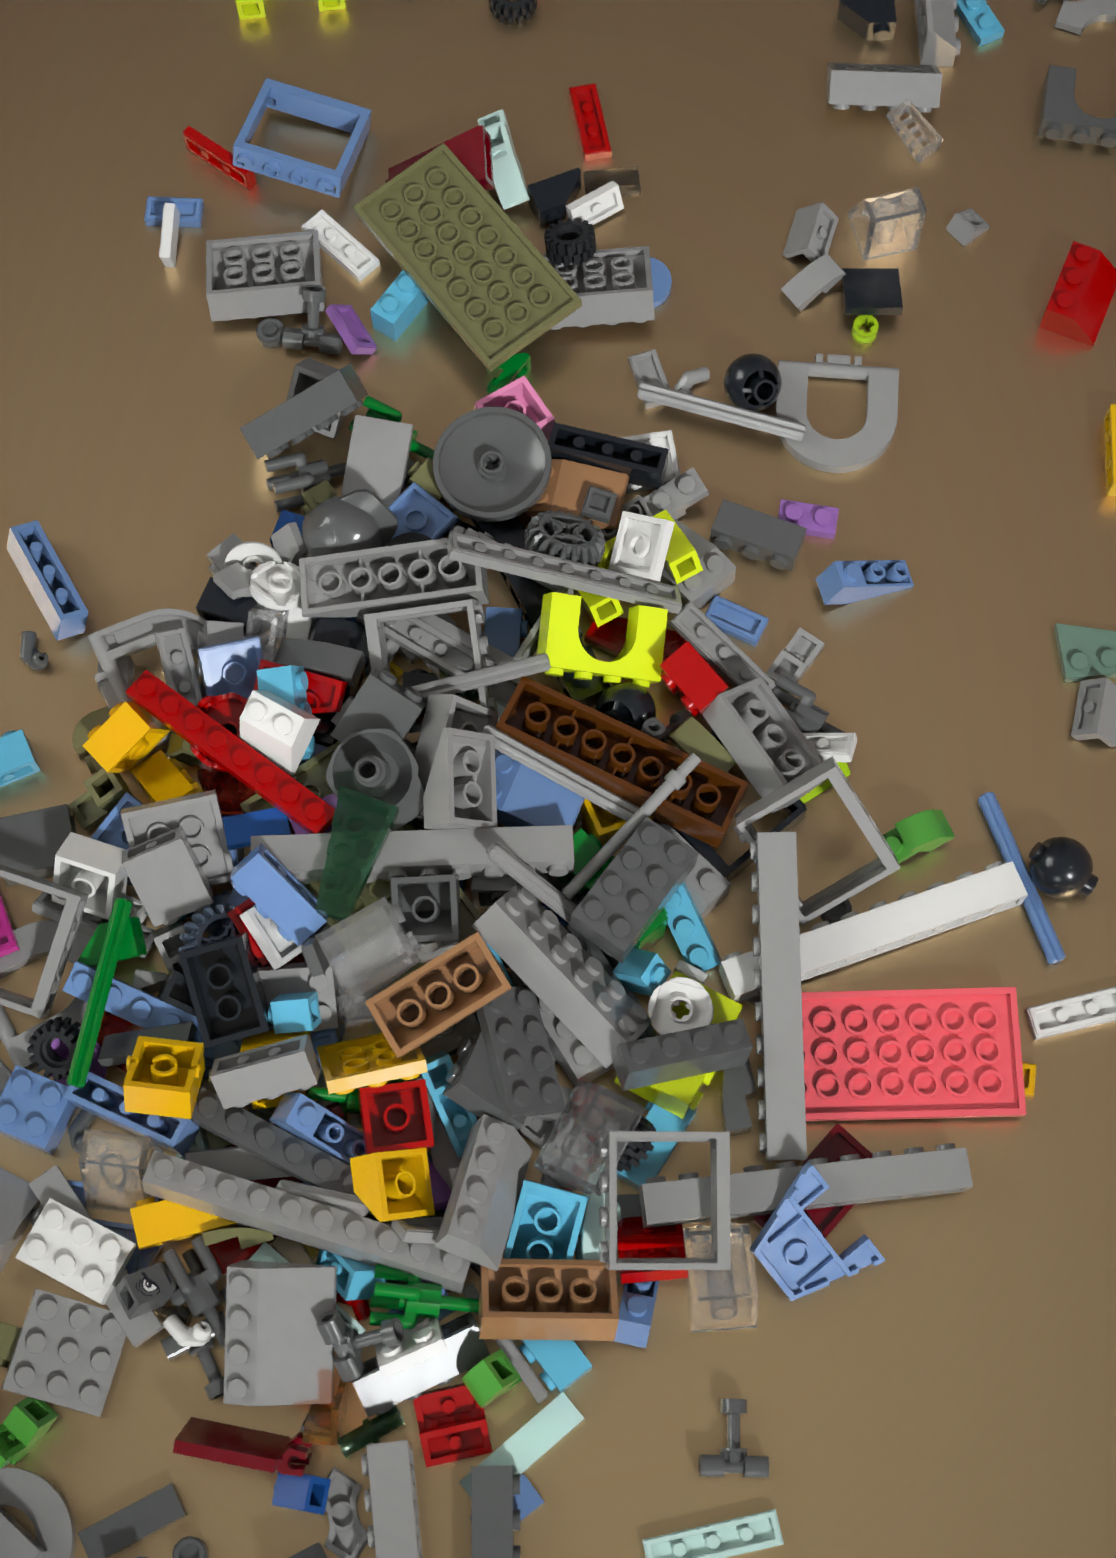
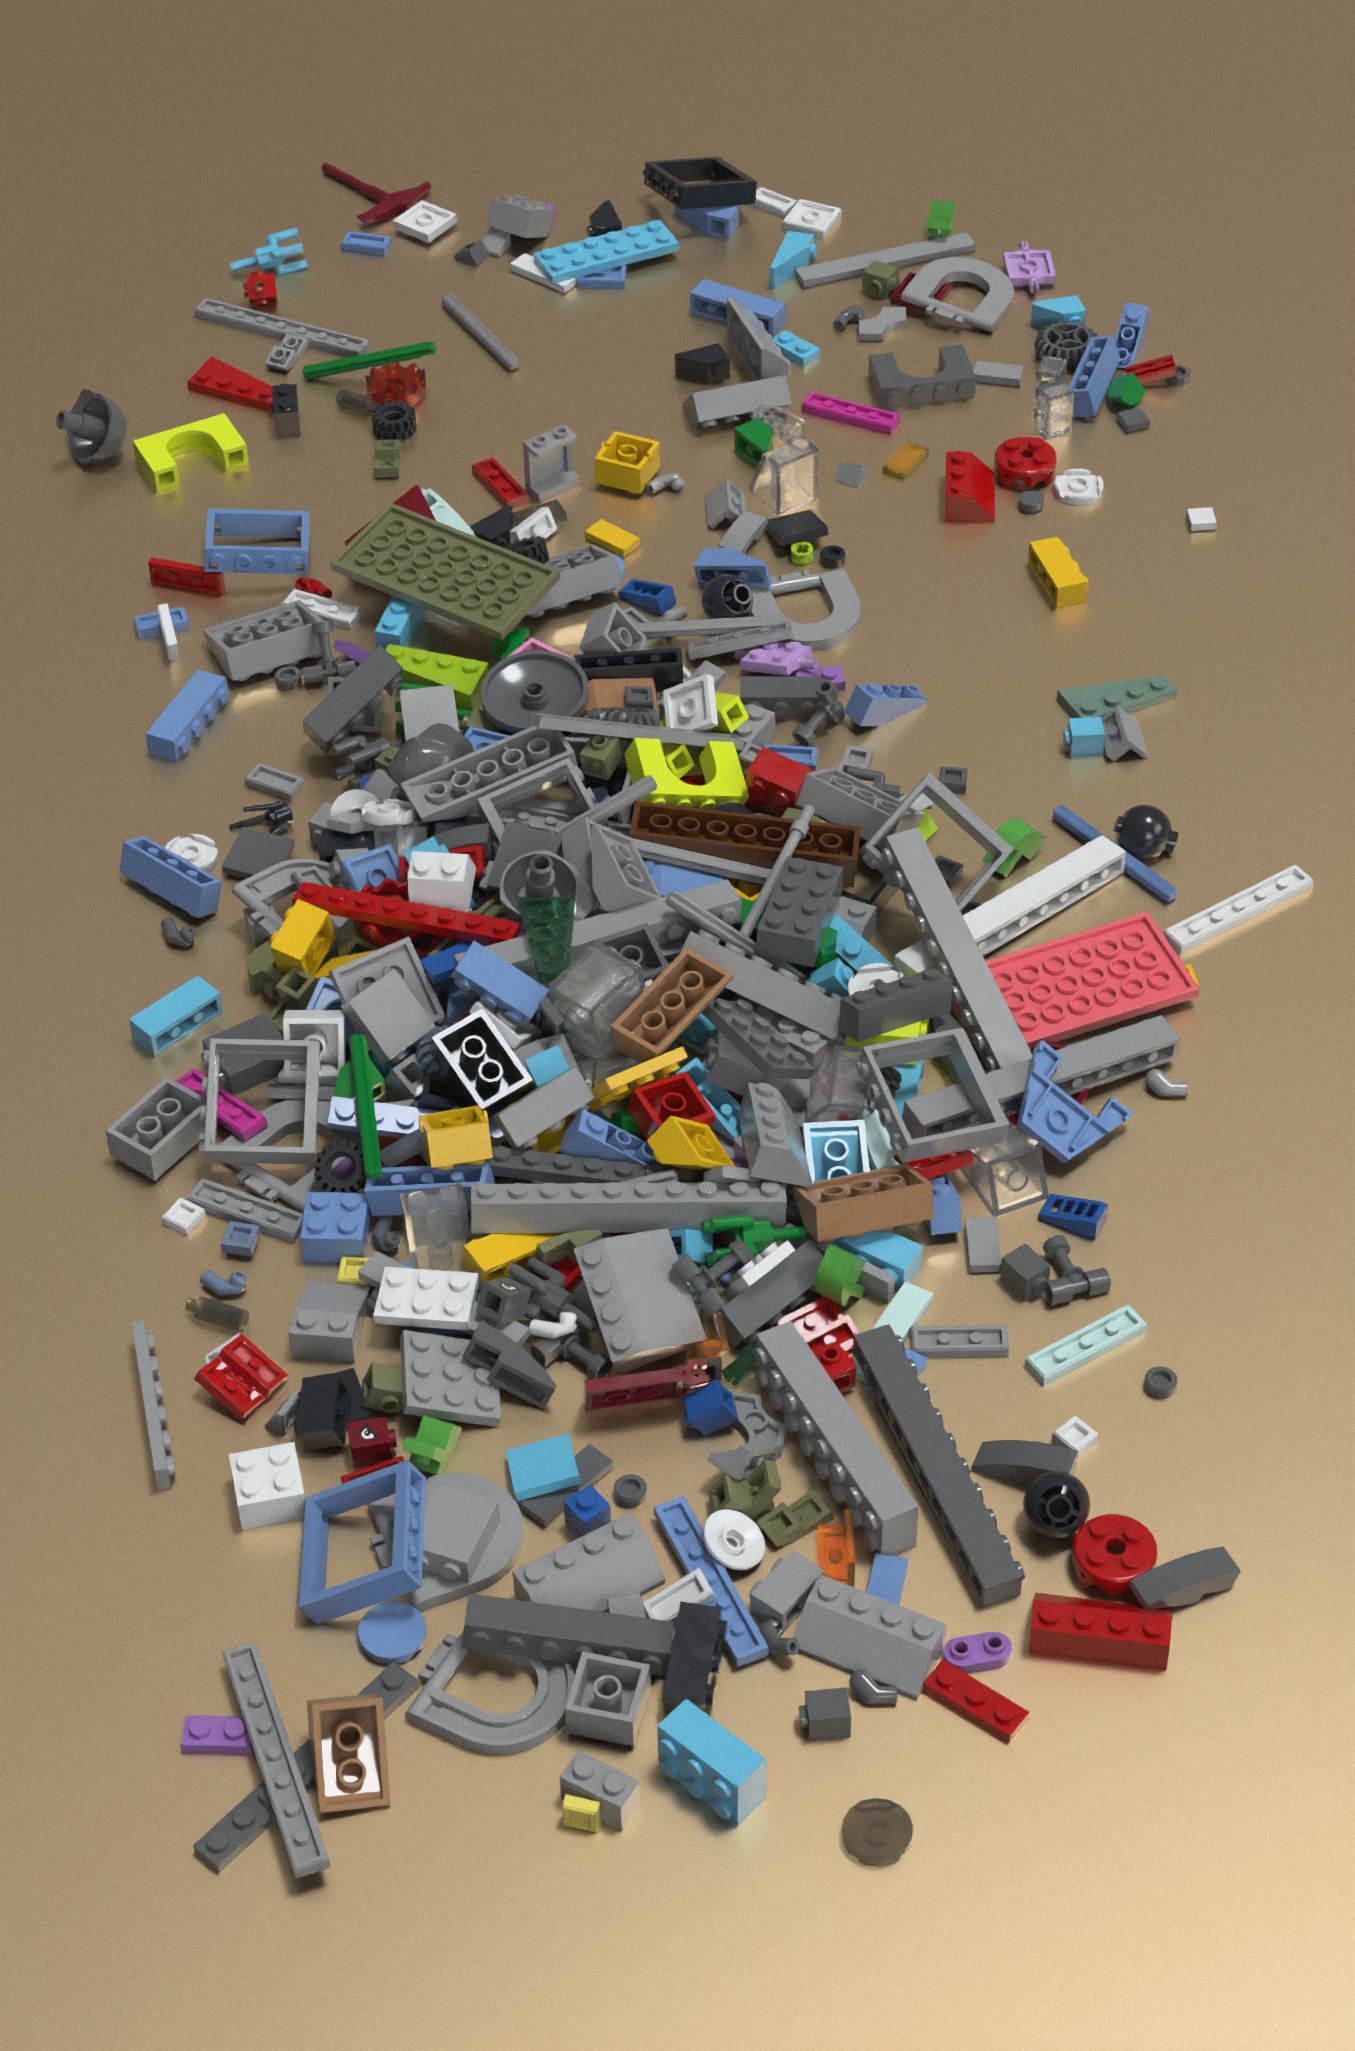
camera: 20 degrees left, 25 degrees down
none -> medium blue brick [145,670,229,762]
none -> white tile [164,834,218,873]
none -> dark grey tile [222,827,295,879]
none -> black plant [229,800,293,835]
none -> light grey tile [244,763,306,802]
none -> red arm [295,577,332,599]
none -> light yellow tile [337,1256,370,1286]
none -> olive slope [373,440,401,477]
none -> lime wedge [385,644,489,711]
none -> dark grey slope [462,1320,557,1410]
none -> medium azure tile [506,1433,581,1501]
none -> light grey panel [523,425,580,503]
none -> light grey brick [579,602,647,654]
none -> olive brick [580,734,622,780]
none -> yellow tile [585,519,640,557]
none -> yellow brick [594,431,661,494]
none -> blue slope [618,578,677,615]
none -> light grey arm [646,472,684,495]
none -> light grey tile [688,621,793,660]
none -> medium blue slope [694,548,772,587]
none -> green slope [734,418,774,472]
none -> lavender plate [734,641,819,676]
none -> dark grey bar [792,678,845,747]
none -> dark pink tile [801,392,900,435]
none -> red brick [812,1340,856,1393]
none -> black tile [820,545,846,568]
none -> clear yellow tile [882,441,929,481]
none -> light grey tile [911,1325,1009,1358]
none -> dark grey tile [935,855,963,888]
none -> dark grey tile [939,767,968,793]
none -> light grey tile [965,1218,1001,1273]
none -> dark grey brick [1000,1243,1050,1301]
none -> blue slope [1038,1194,1108,1239]
none -> medium azure brick [1063,717,1105,757]
none -> light grey arm [1146,1069,1188,1097]

